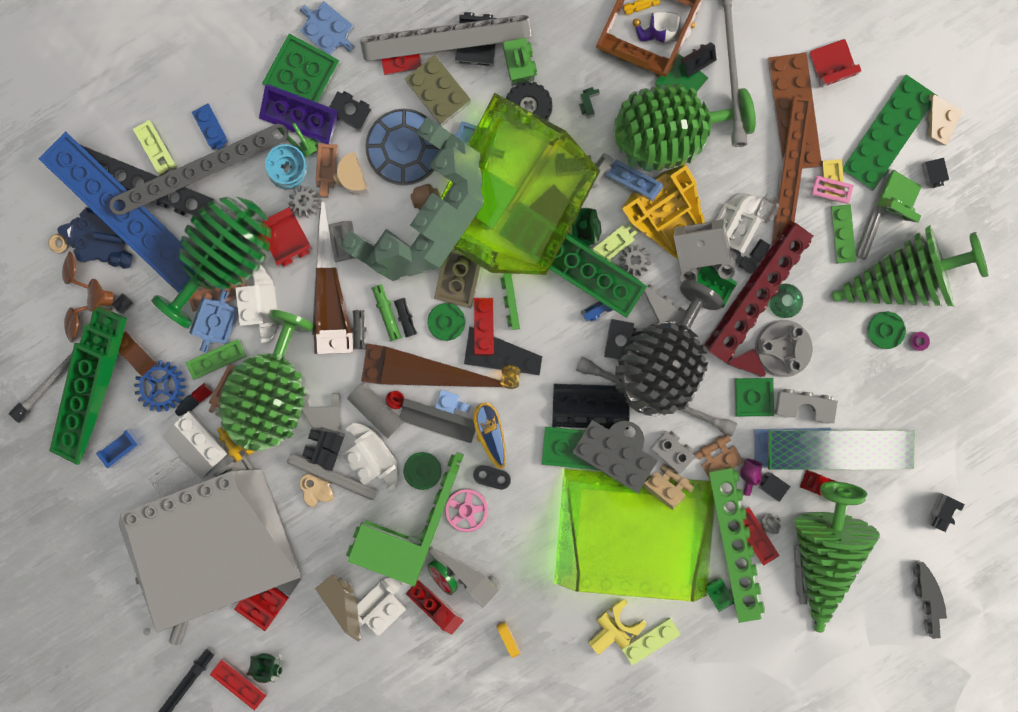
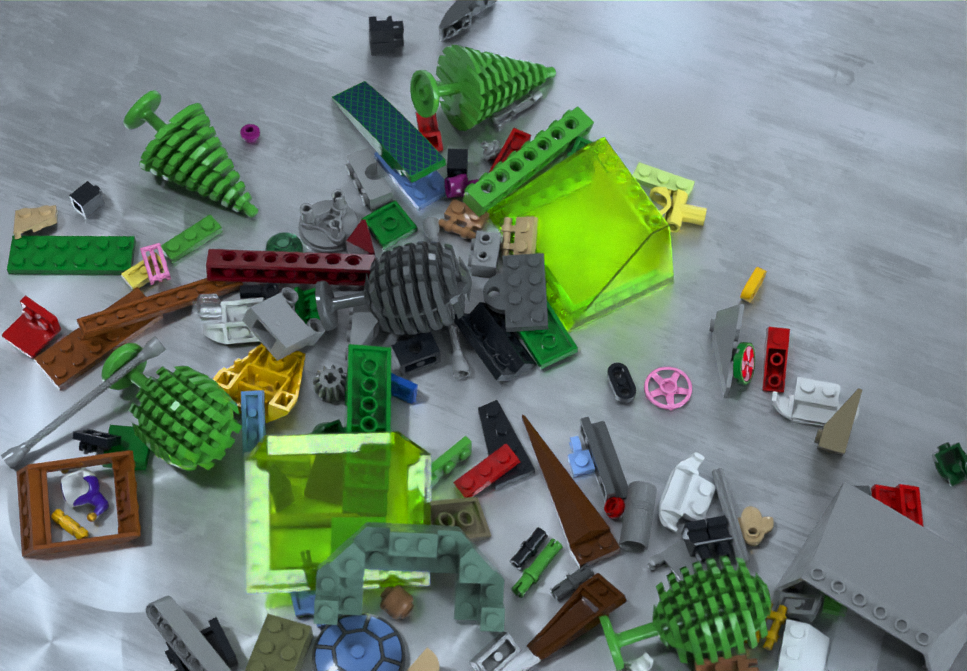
camera: 120 degrees left, 30 degrees down
bright green bracket [346,451,464,587] -> none
green tile [403,452,442,490] -> none
green tile [427,303,466,341] -> none
shield [473,402,506,469] -> none
clear yellow wheel [500,365,521,389] -> none
bright green brick [503,37,537,86] -> none
black bush [505,81,553,131] -> none
dark green bracket [579,87,600,119] -> none
yellowish green hinge [593,224,639,260] -> none
light grey axle [856,169,896,260] -> none
green tile [867,311,906,349] -> none
bright green bracket [877,171,921,223] -> none

